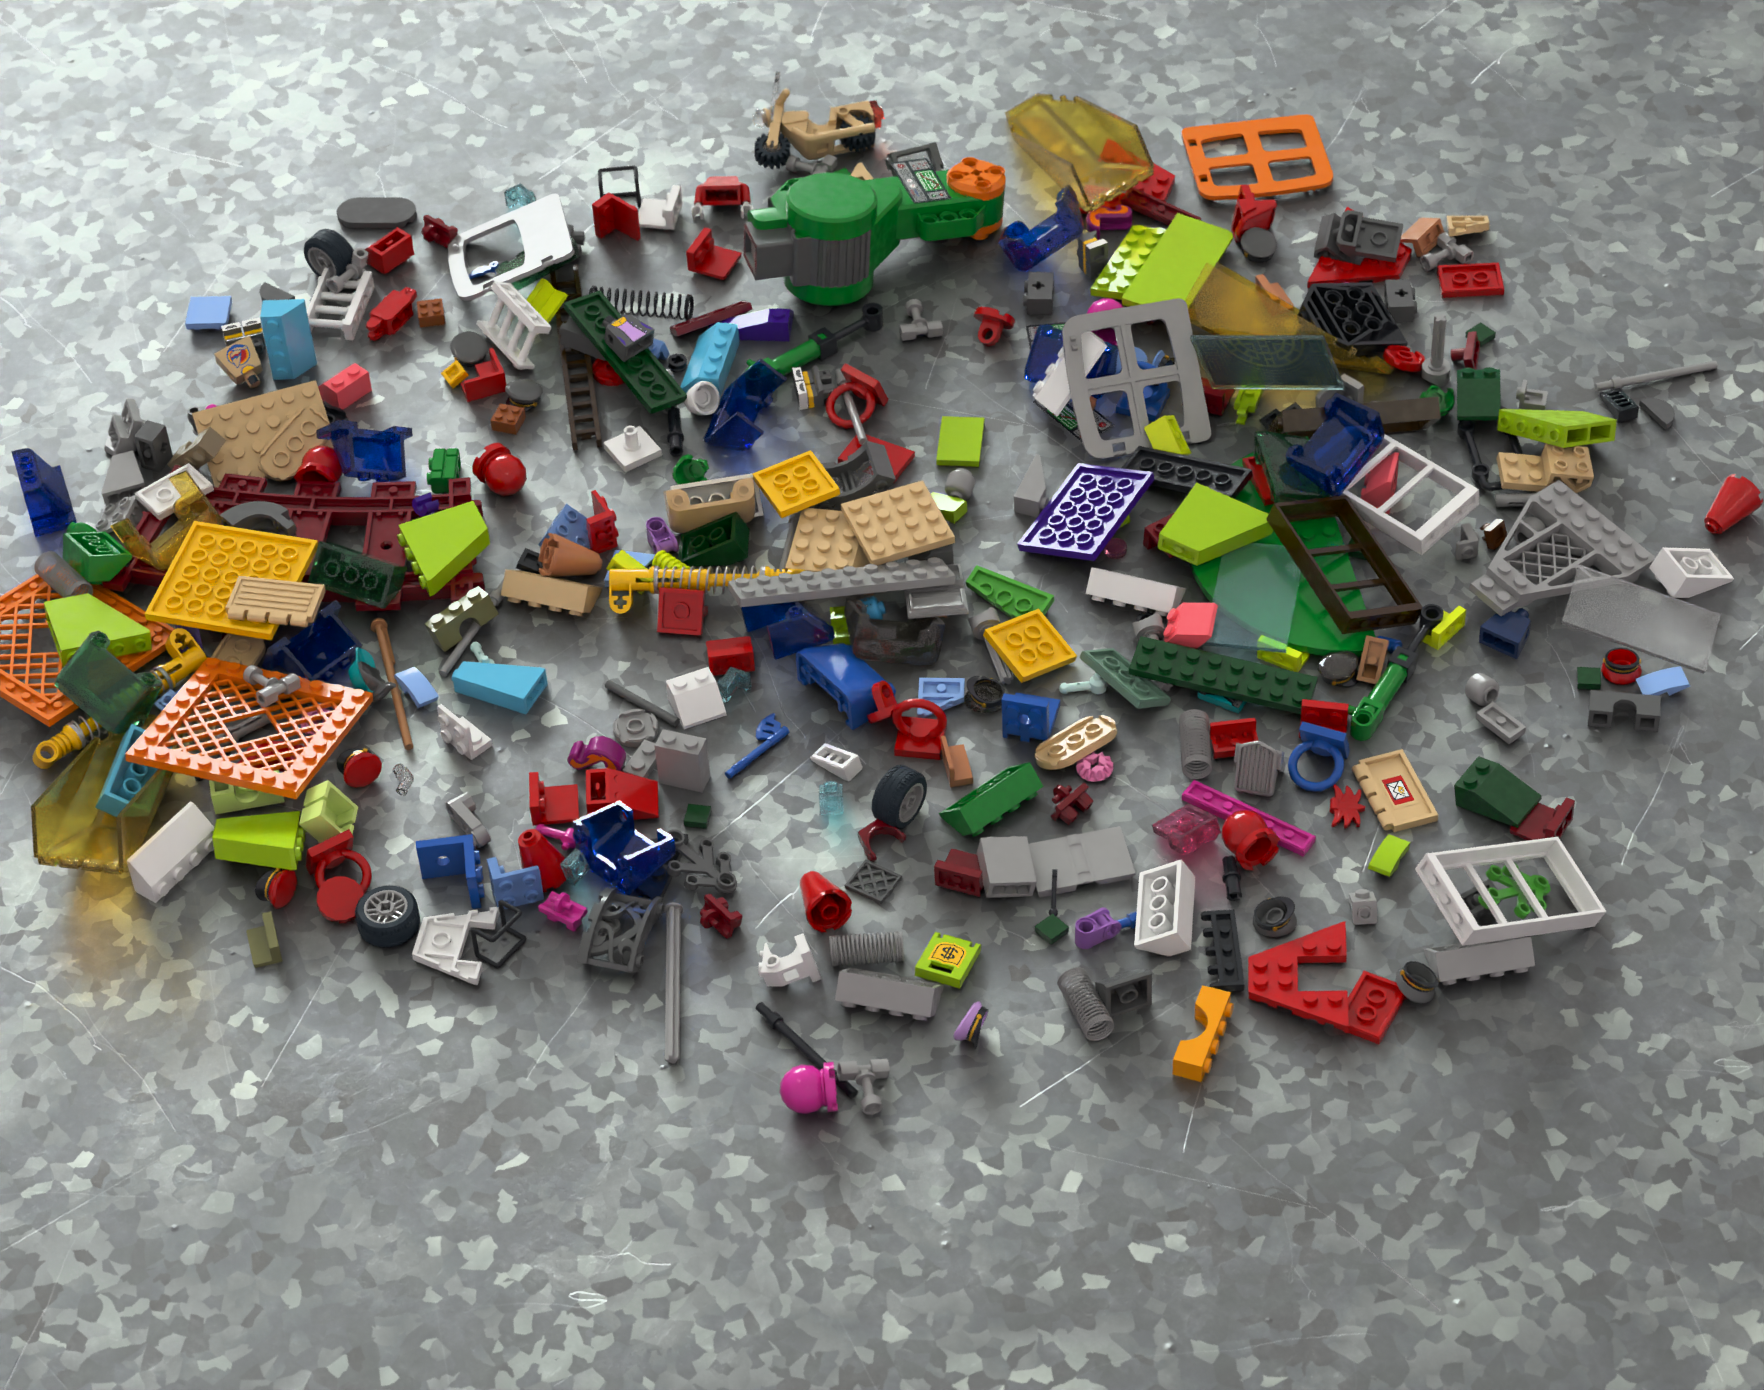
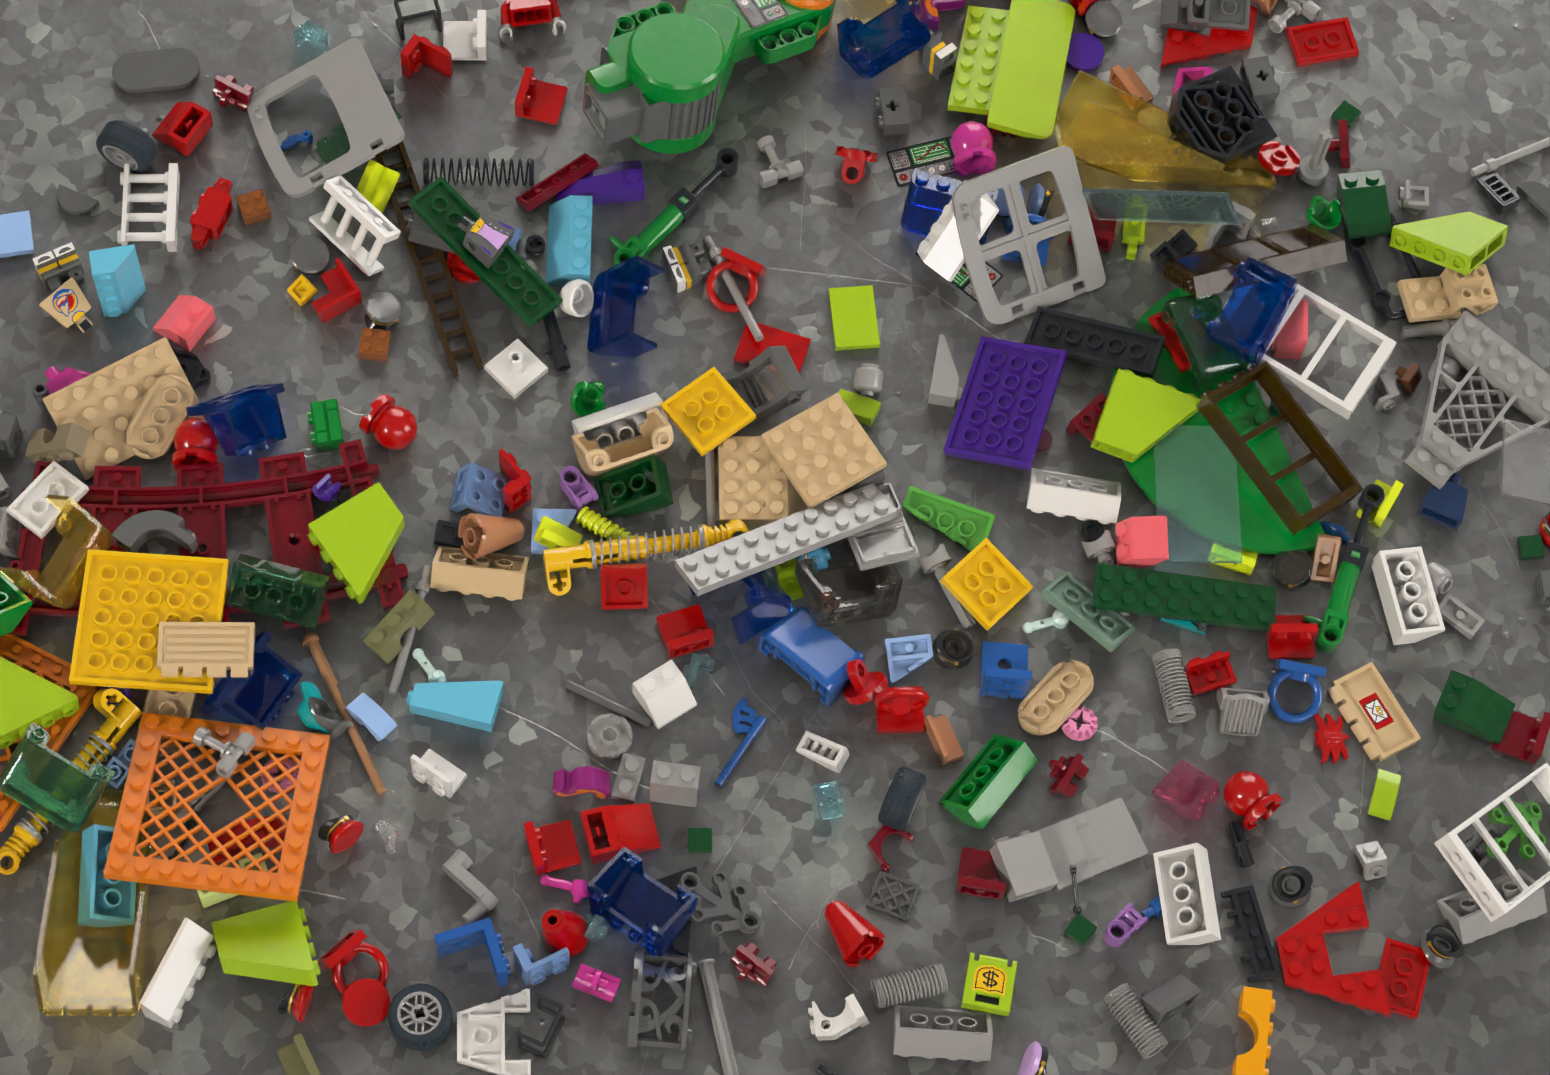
camera: 20 degrees left, 20 degrees up
yellowish green piece [299,780,358,843] -> none
light grey bar [327,247,368,294] -> none
neon yellow panel [1144,415,1192,456] -> none
dark pink tile [1182,780,1316,857] -> none
none -> dark purple tile [1066,33,1105,73]
none -> white slope [1370,546,1445,645]

